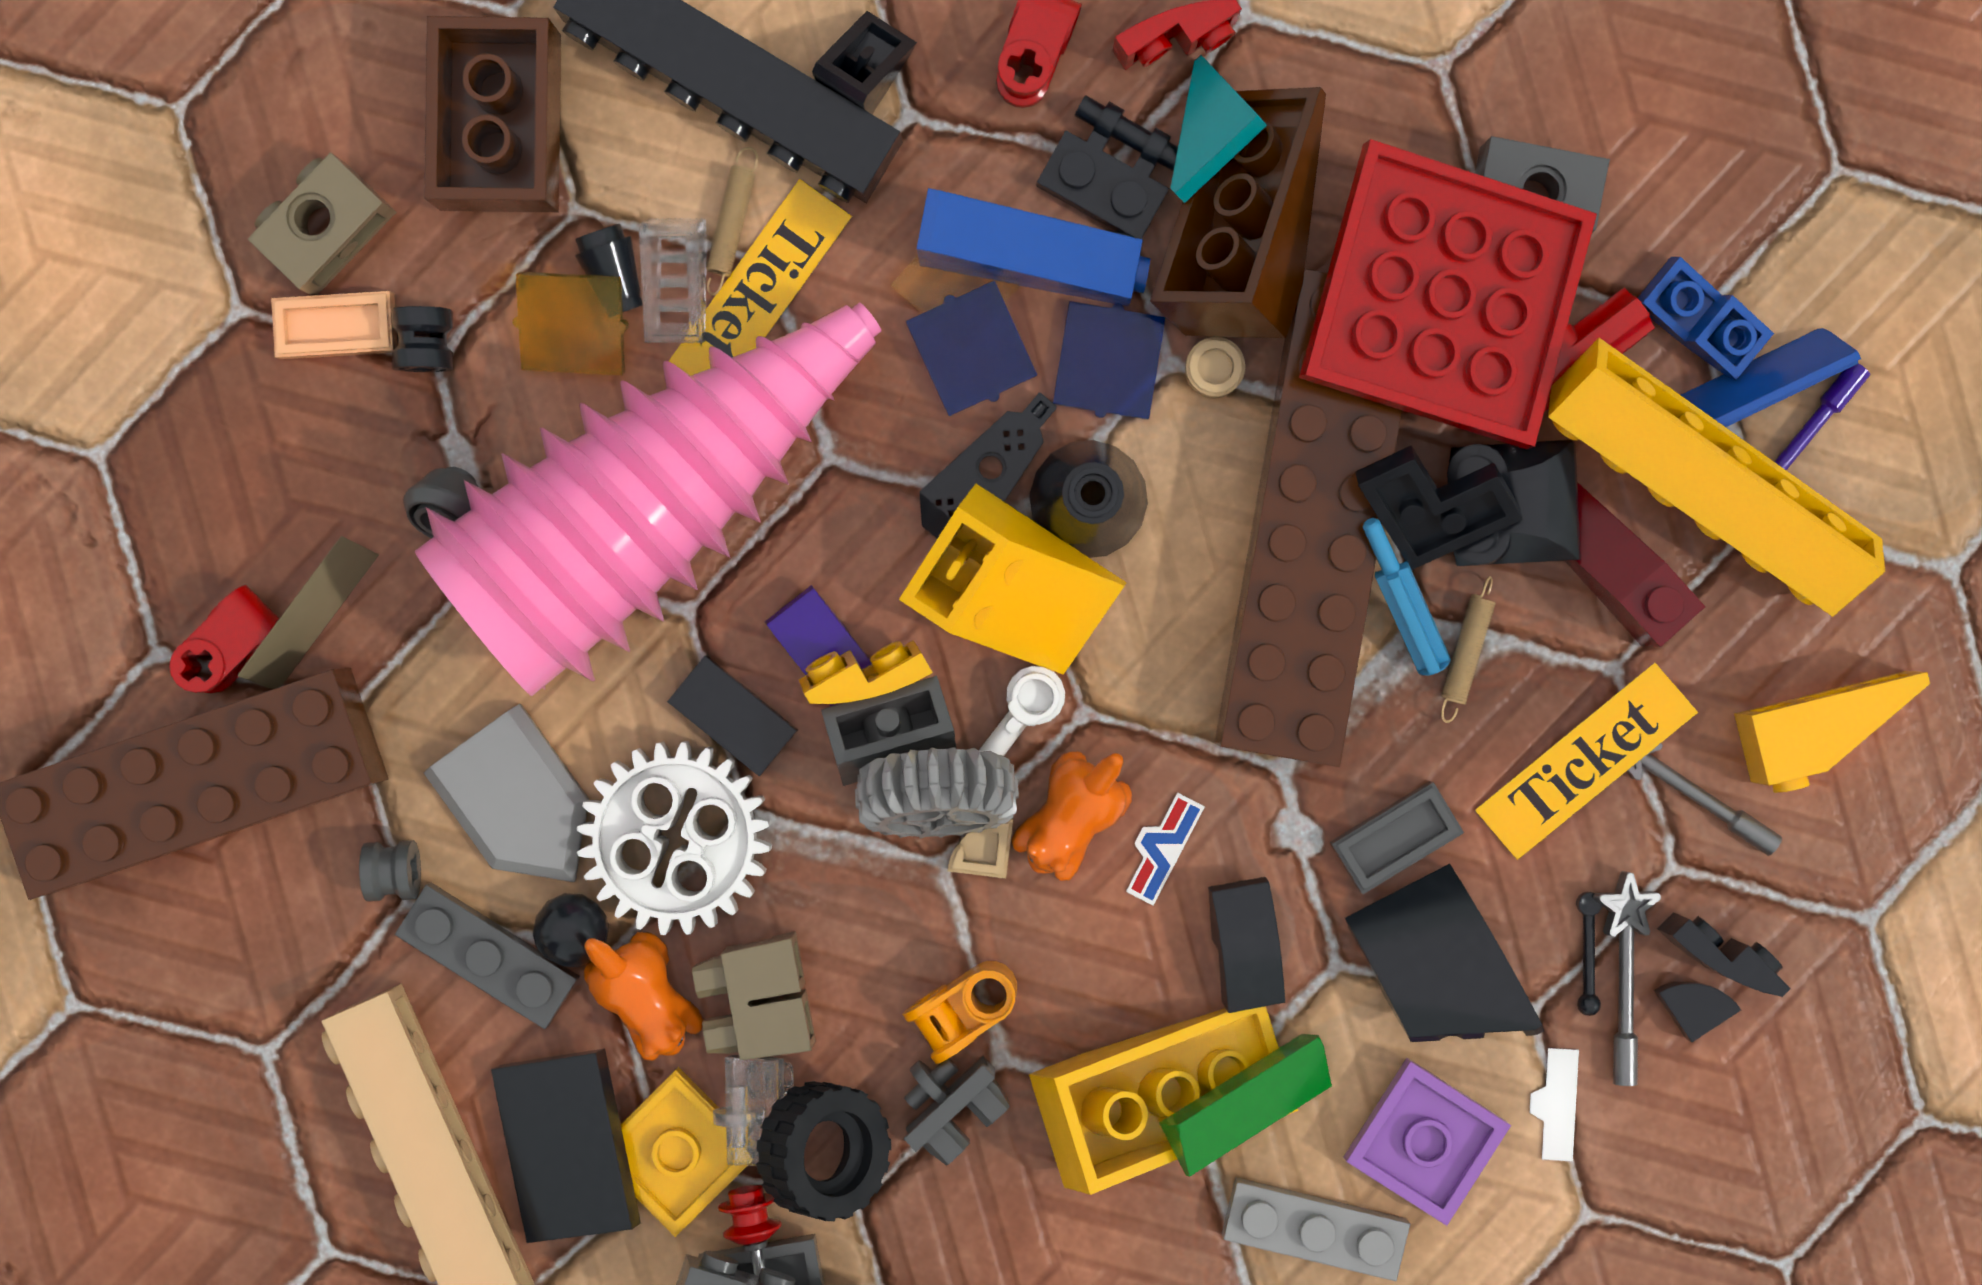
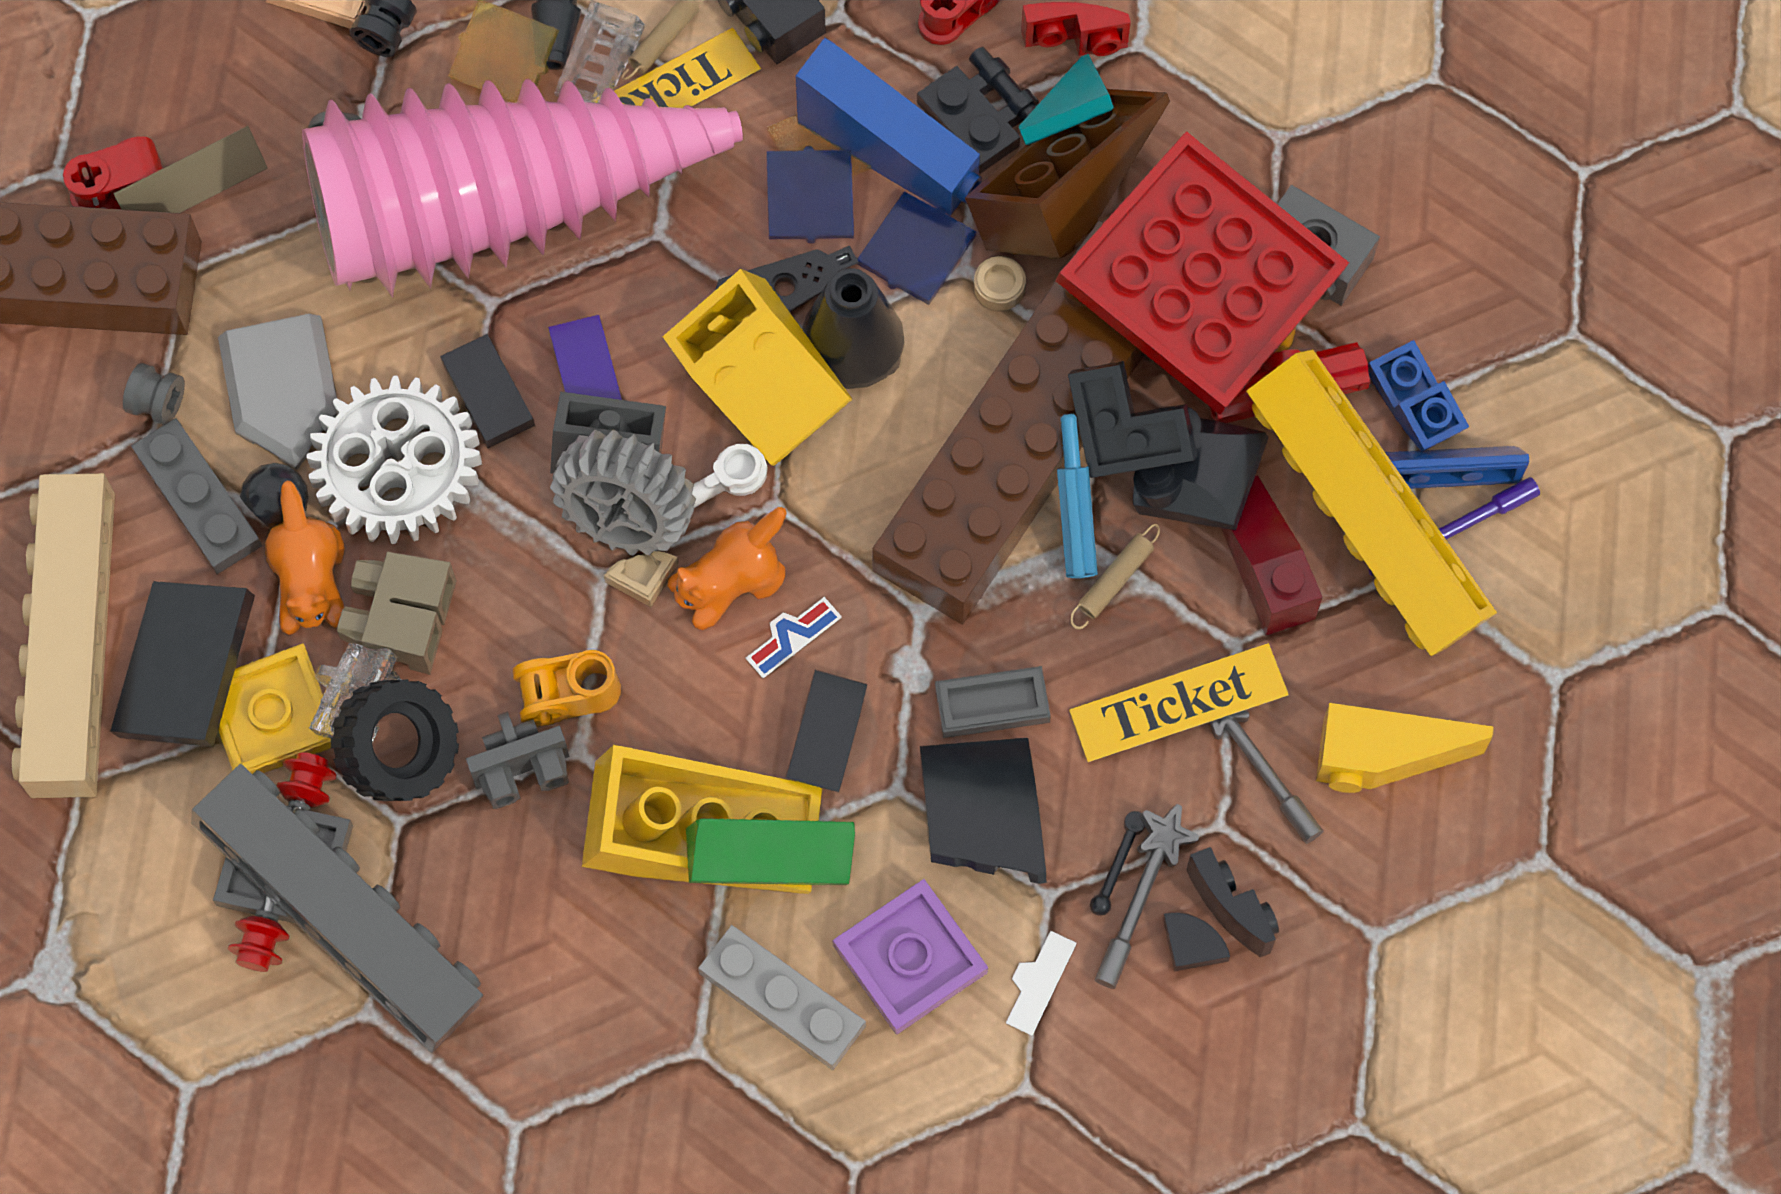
camera: 25 degrees right, 20 degrees down
yellow slope [799,640,933,704] -> none

